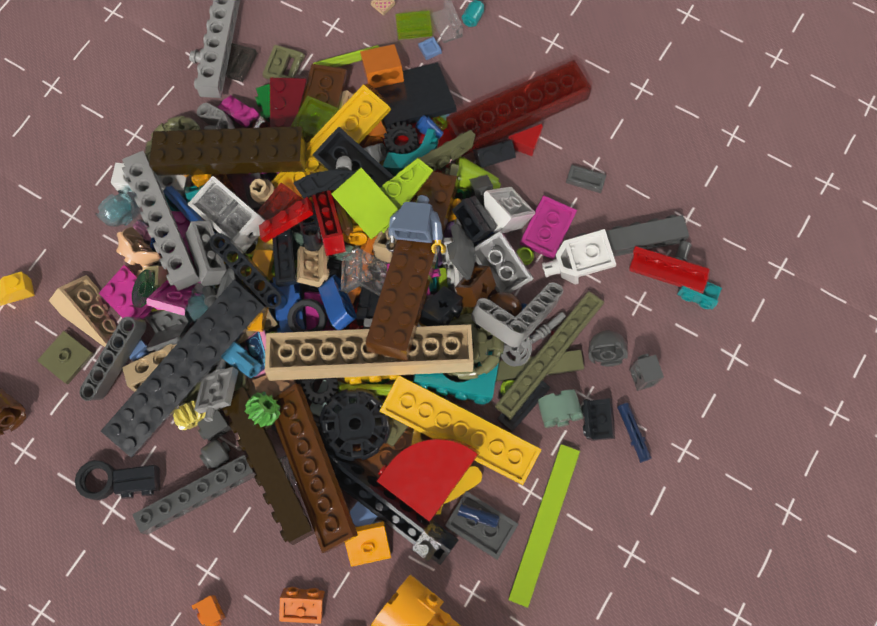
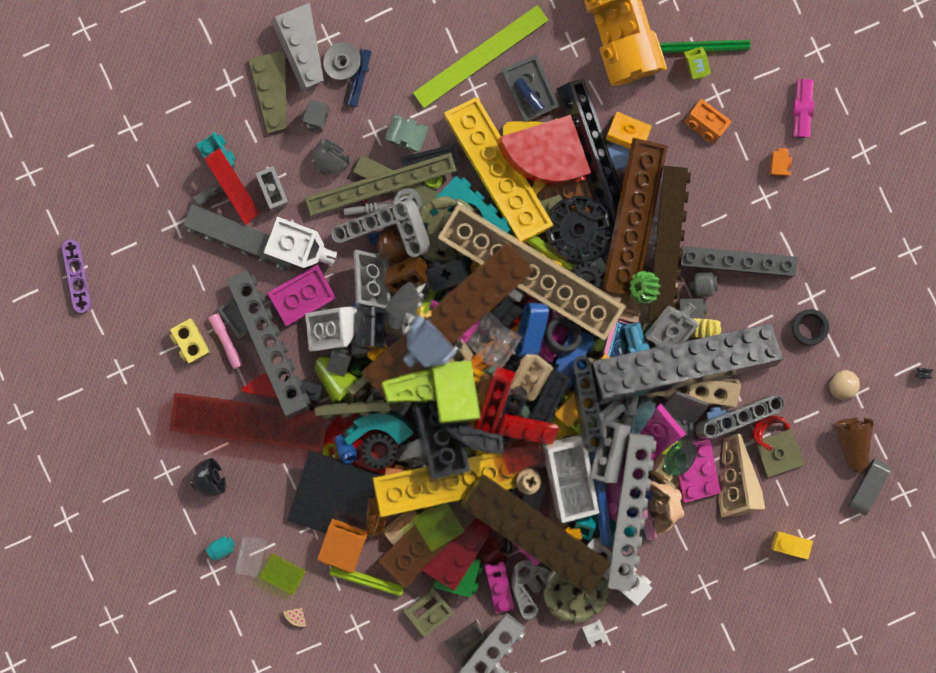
camera: 150 degrees left, 15 degrees up
clear light blue cylinder [95,190,135,227] -> none
black brick [113,465,161,499] -> none
light grey hinge [336,156,352,171] -> none
clear smoke bracket [412,523,447,562] -> none
medium blue tile [418,37,442,60] -> none
lime plate [516,247,534,266] -> none
black bracket [581,398,615,441] -> none
none -> medium lavender beam [62,239,91,313]
none -> light yellow brick [170,318,211,364]
none -> black cylinder [190,458,226,497]
none -> bright pink piece [208,313,244,370]
none -> dark grey brick [226,270,310,420]
none -> olive wing [248,50,287,134]
none -> light grey brick [255,166,289,211]
none -> light grey wedge [271,3,324,91]
none -> light grey dish [323,42,360,80]
none -> white tile [582,620,607,647]
none -> red helmet [750,415,791,451]
none -> tan hair [829,370,860,401]

